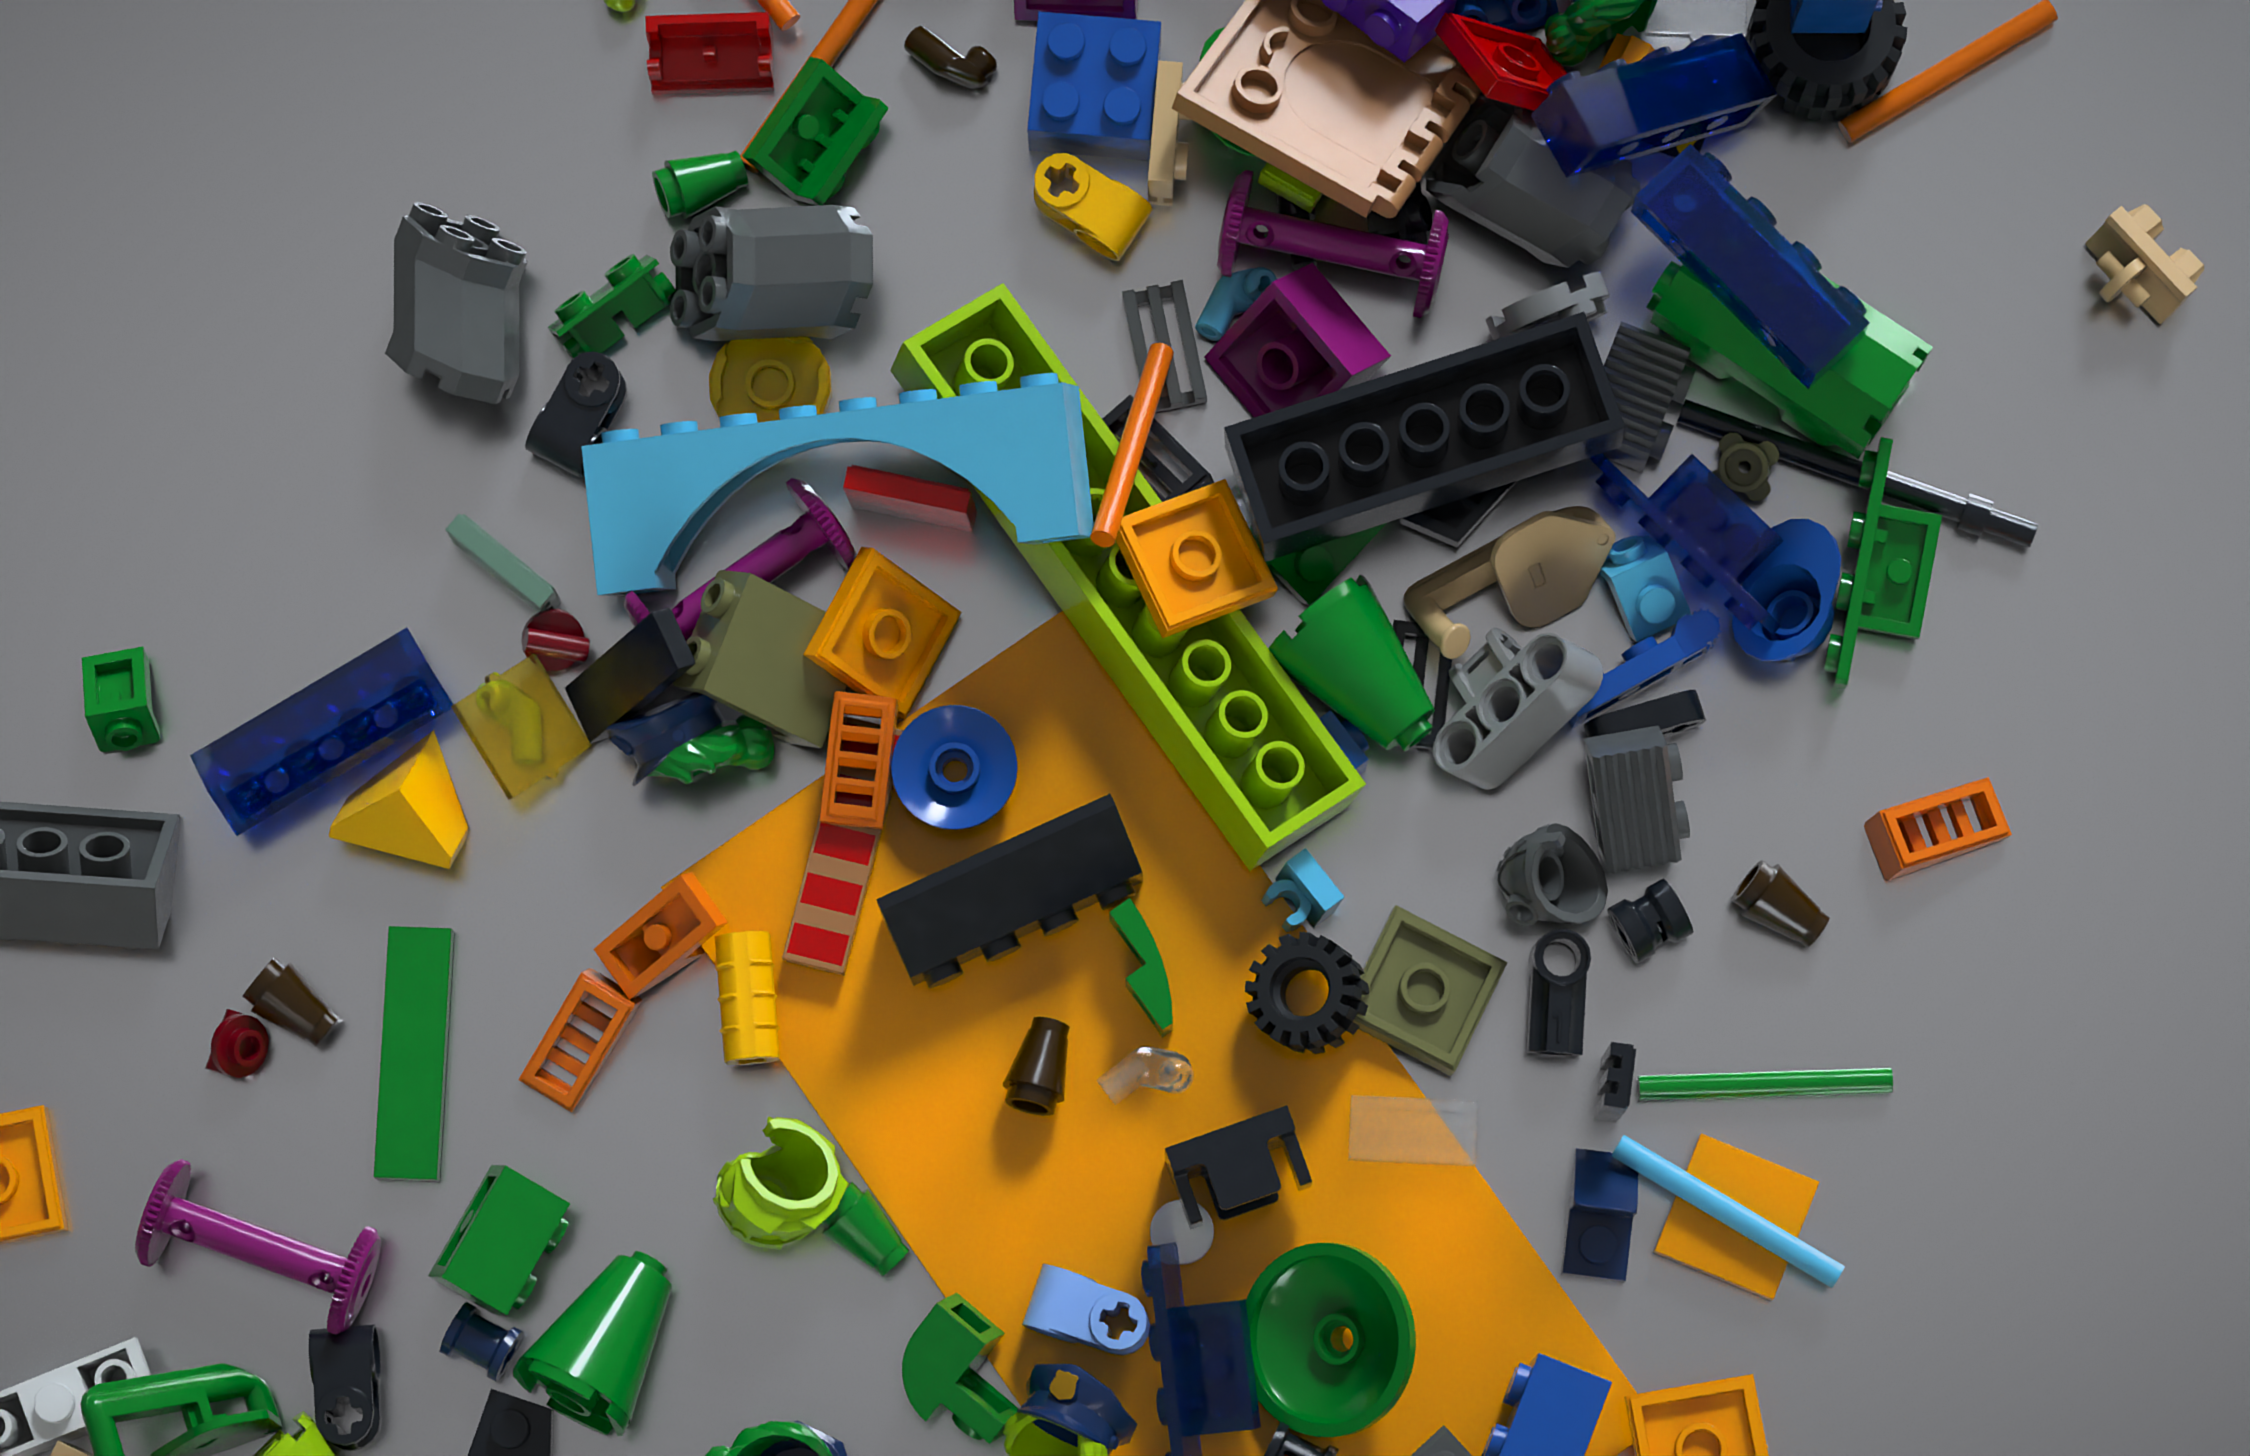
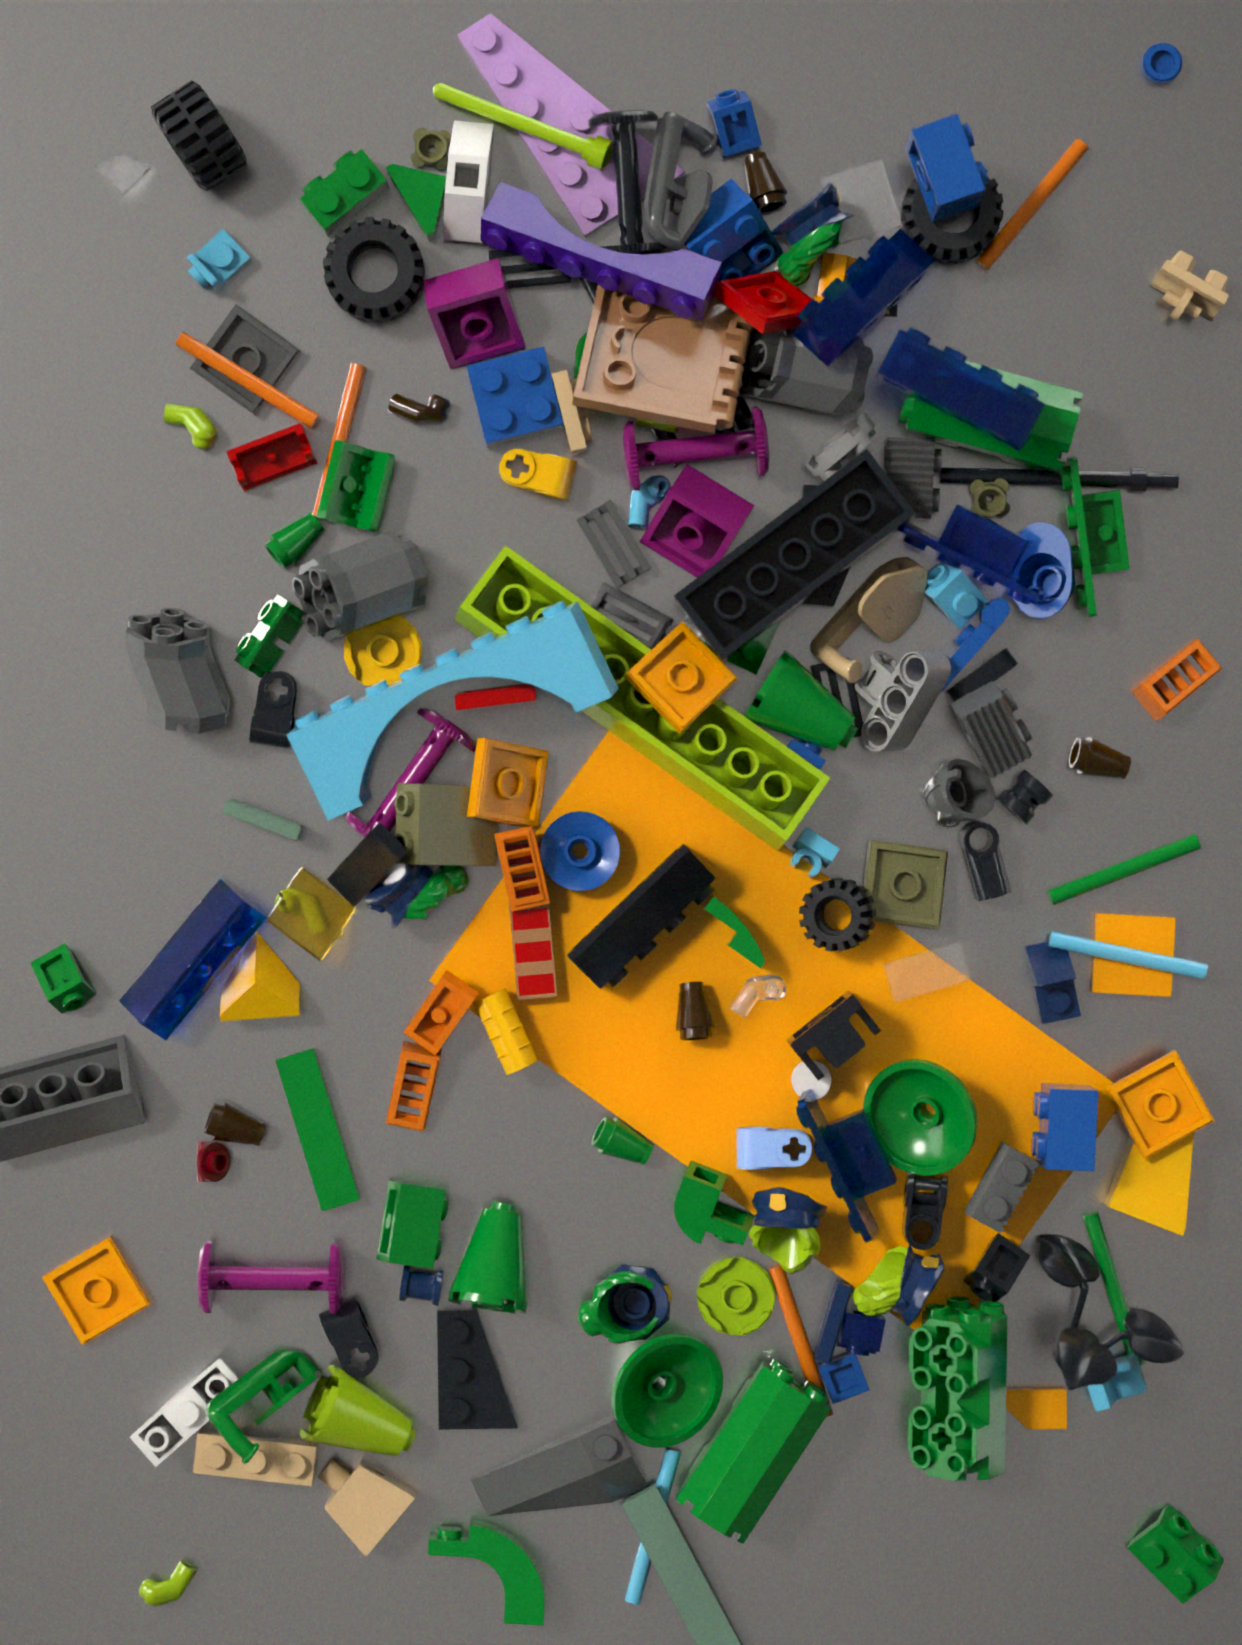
camera: 20 degrees left, 10 degrees up
dark red plate [521,609,590,671] -> none
lime helmet [713,1117,849,1250] -> none
orange bar [1090,343,1174,547] -> none
black tile [1594,1042,1636,1122] -> none

